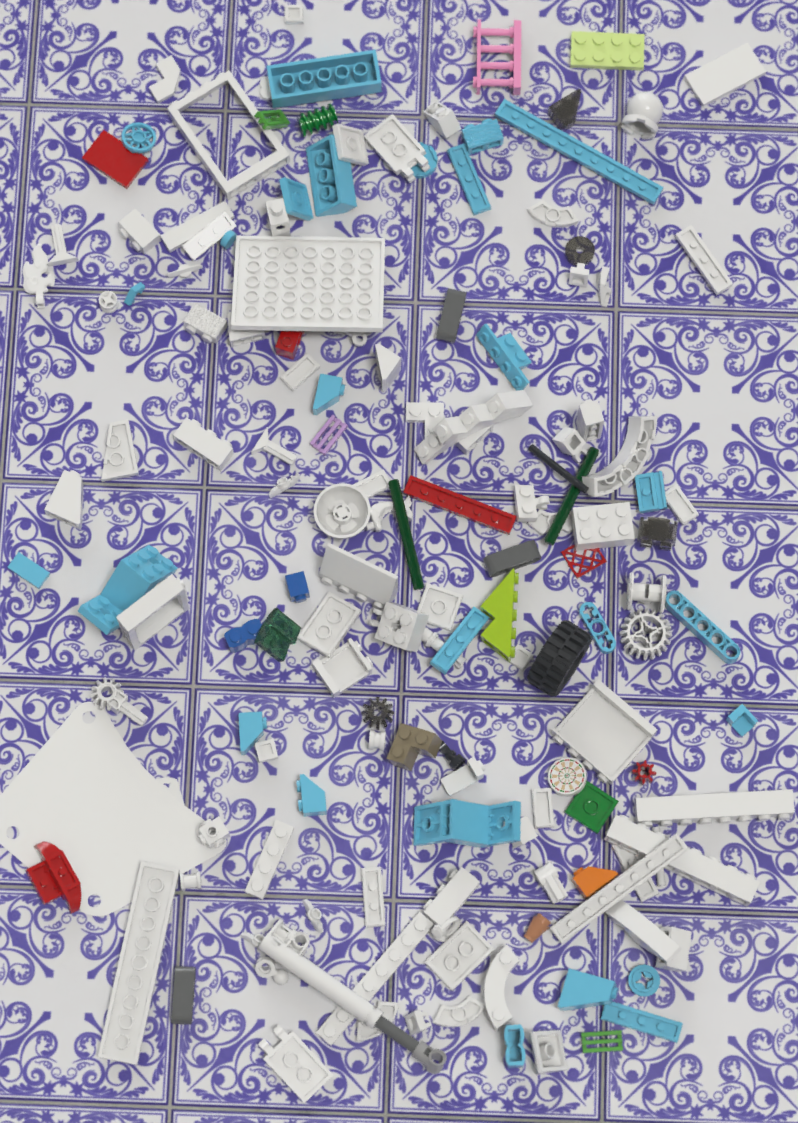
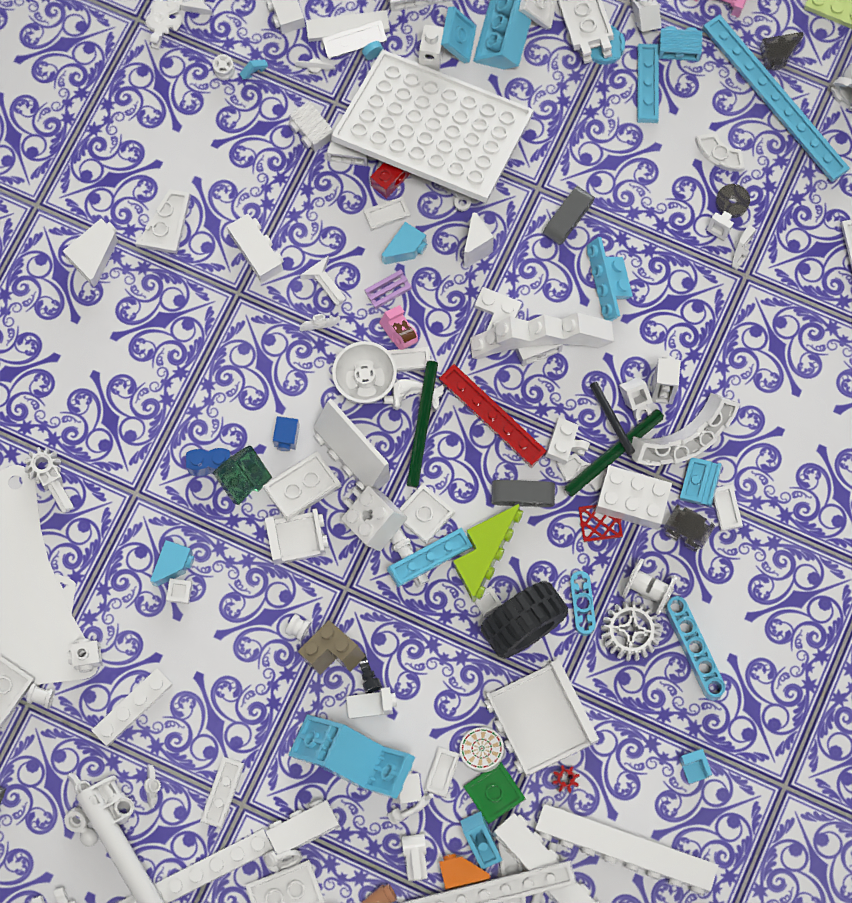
camera: 25 degrees right, 0 degrees up
medium azure tile [7,552,50,589] -> none
medium azure bracket [78,545,178,635] -> none
white window [116,574,190,650] -> none
medium azure slope [296,774,327,817] -> none
clear smoke gear [361,697,394,730] -> none
none -> bright pink leg [379,305,418,350]
none -> white piece [388,793,434,824]
none -> medium azure slope [460,811,503,870]

